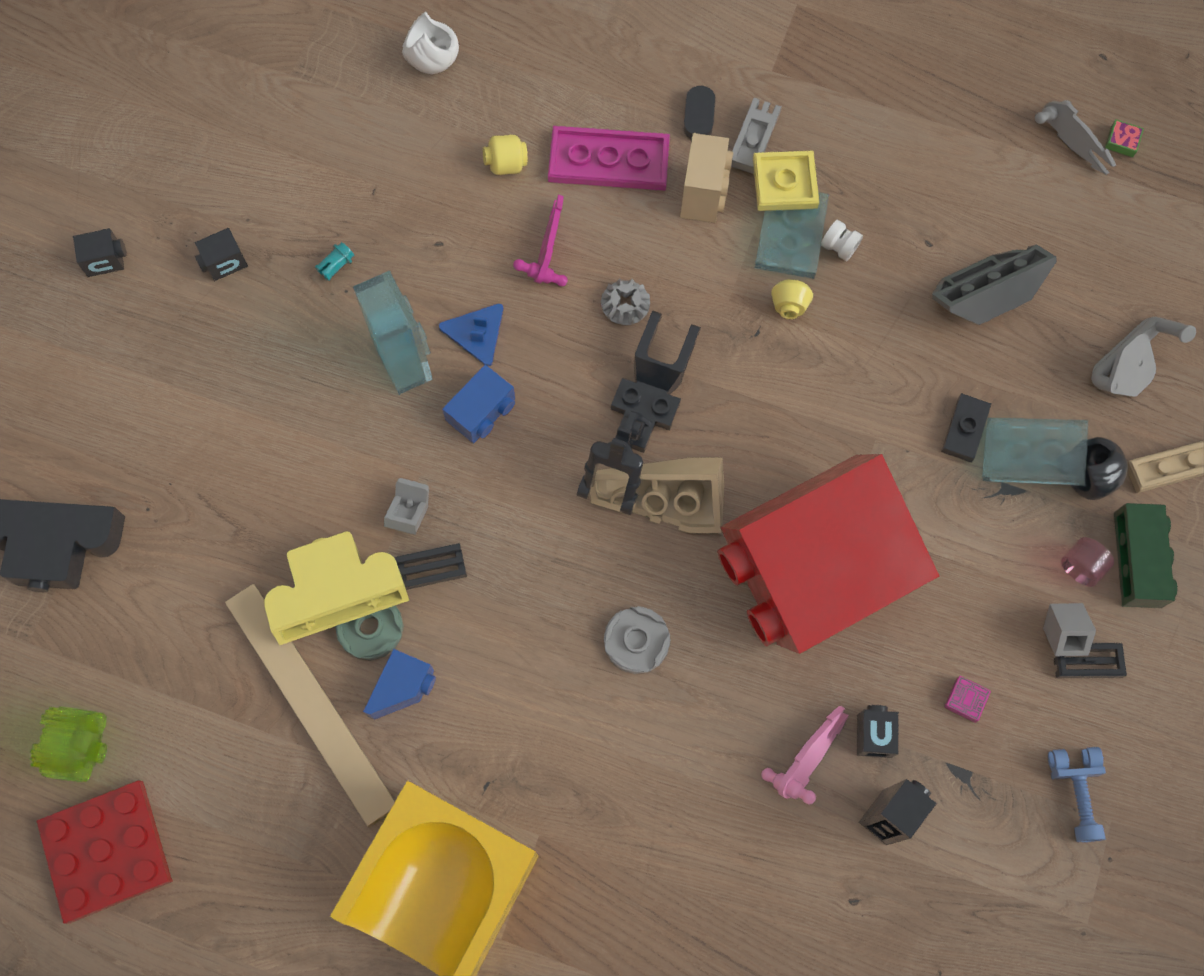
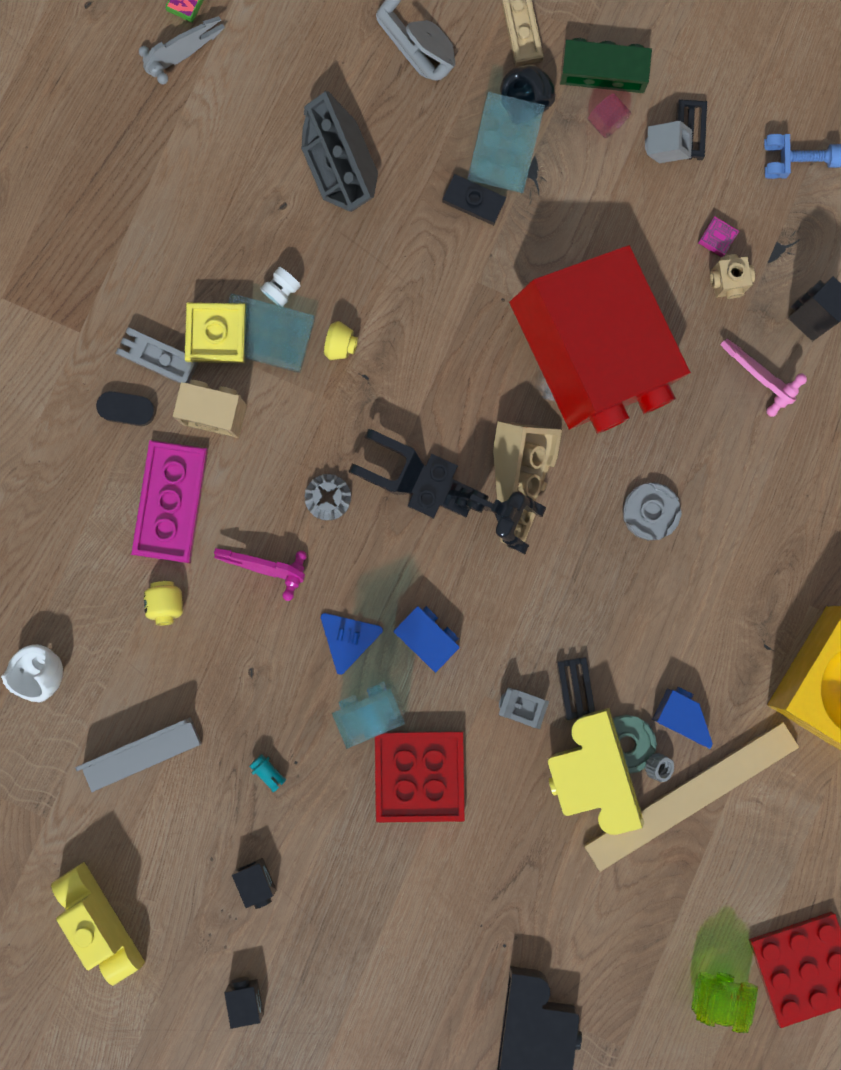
camera: 85 degrees left, 15 degrees up
black brick [857,705,899,758] -> none
none -> light yellow brick [51,862,145,986]
none -> light grey panel [75,717,202,792]
none -> red plate [375,731,465,823]
none -> light grey axle [645,753,674,782]
none -> tan brick [710,254,755,299]

